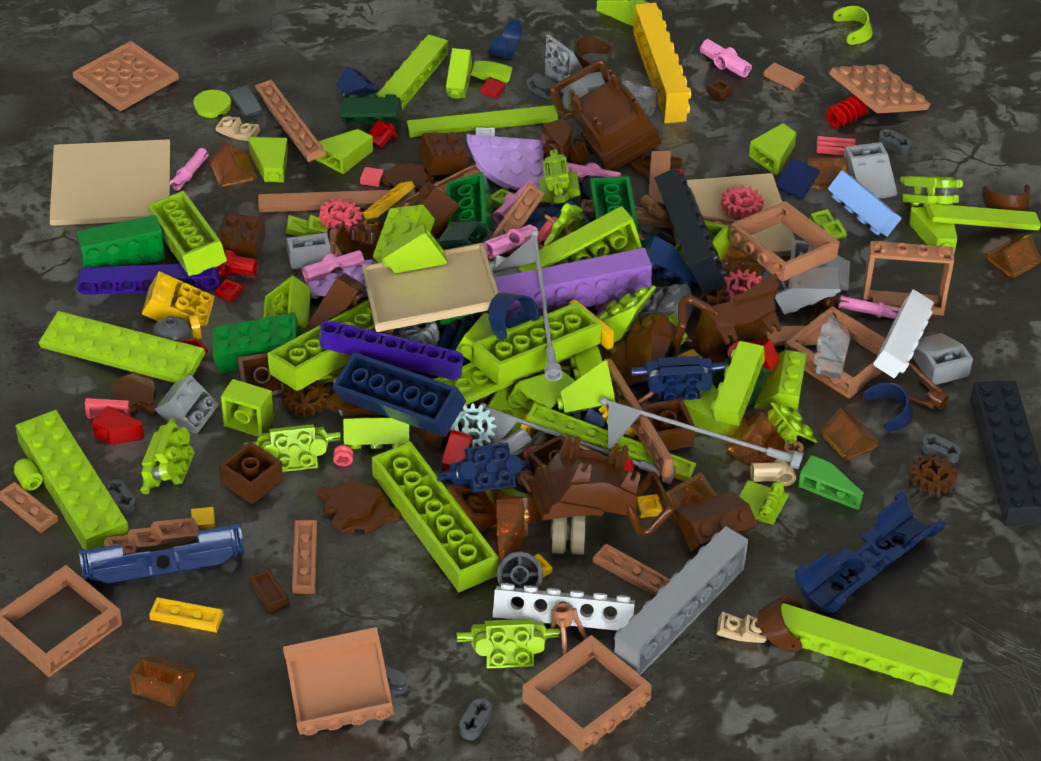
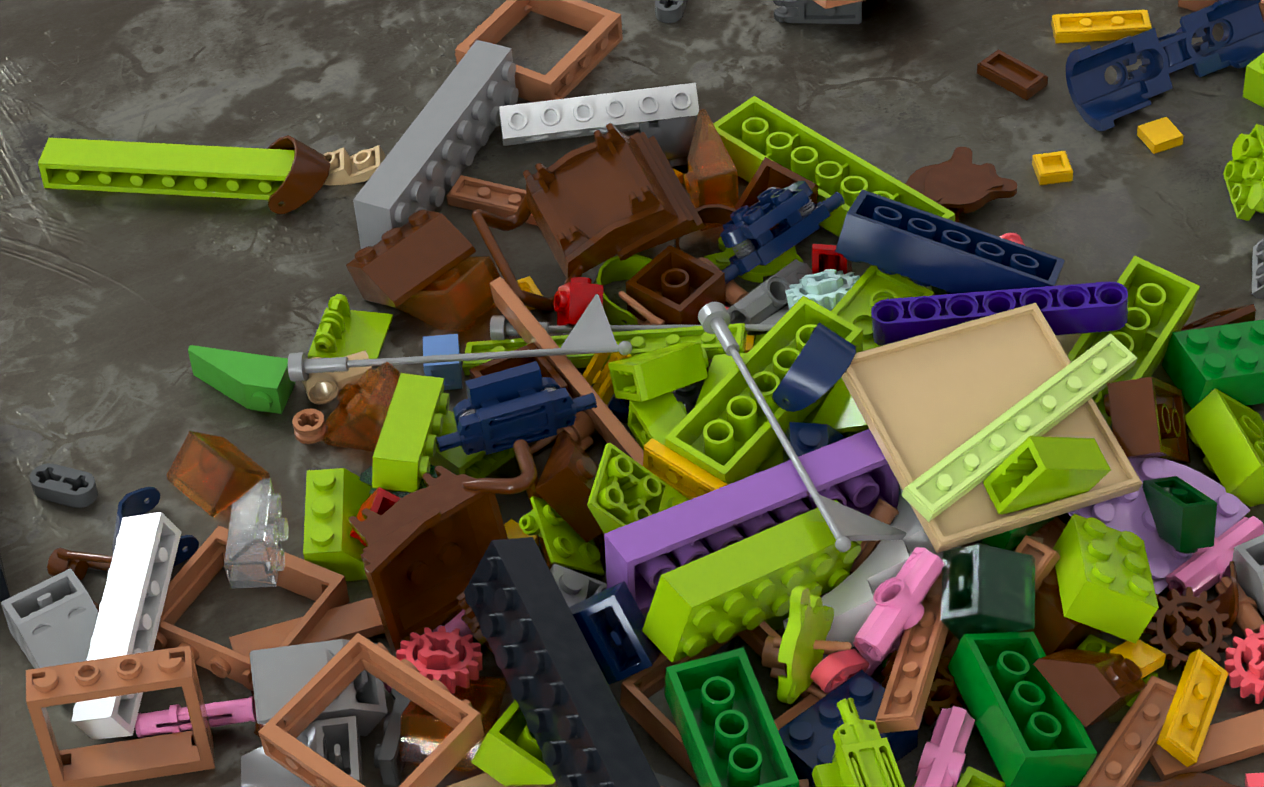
camera: 170 degrees right, 0 degrees up
nougat slope [104,518,199,556] -> none
reddish brown brick [219,441,283,505] -> none
lime brick [221,379,274,437] -> none
lime piece [244,424,341,472] -> none
nougat tile [292,520,317,594] -> none
lime piece [457,619,560,669] -> none
nougat plant [550,603,588,655] -> none
lime hinge [767,402,818,444] -> none
dark blue piece [795,491,946,613] -> none
reddish brown gear [909,453,957,495] -> none
none -> medium blue brick [423,334,463,390]
none -> yellowish green tile [901,333,1138,522]
none -> yellow tile [1032,151,1073,185]
none -> dark green slope [1142,476,1217,553]

